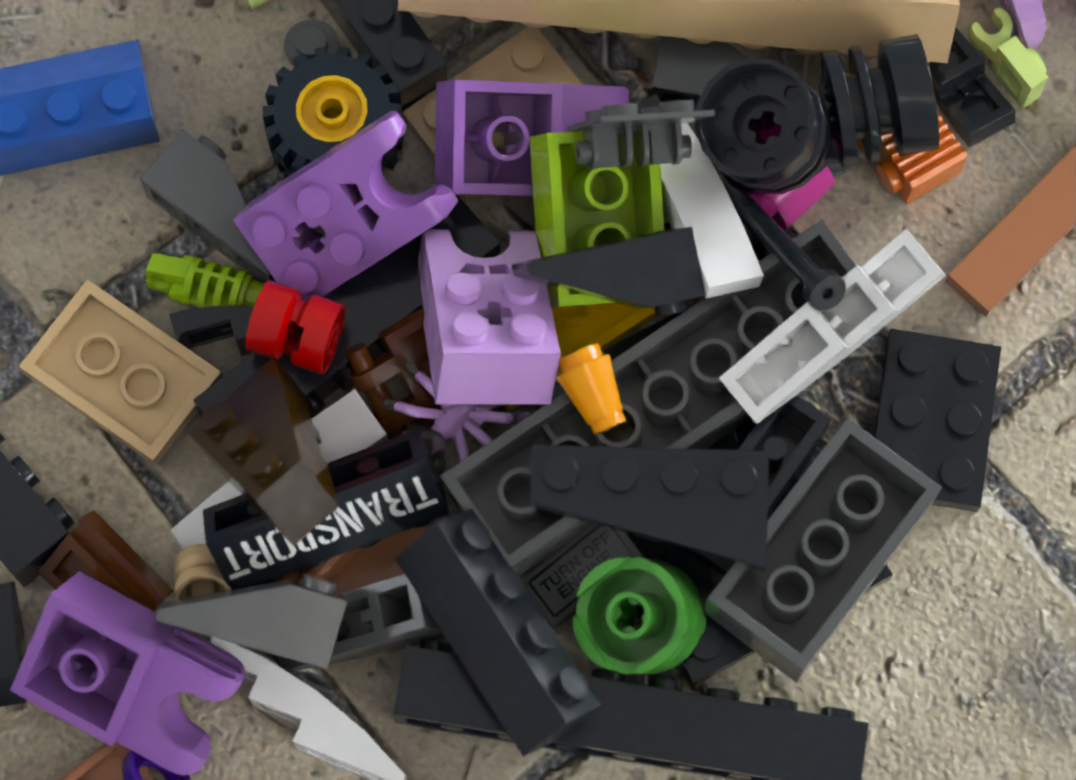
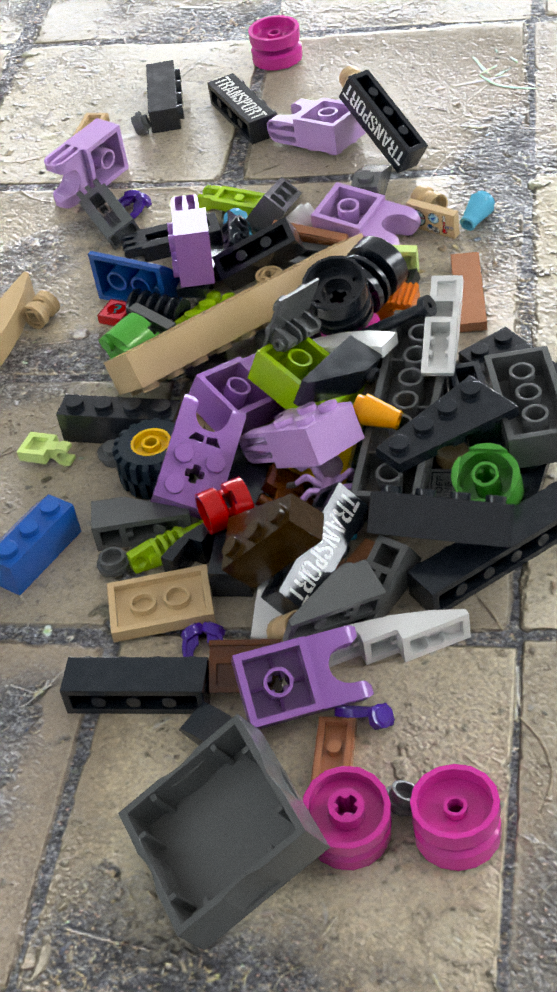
camera: 35 degrees left, 30 degrees down
none -> dark grey plate [97,546,130,577]
none -> dark purple piece [180,621,226,657]

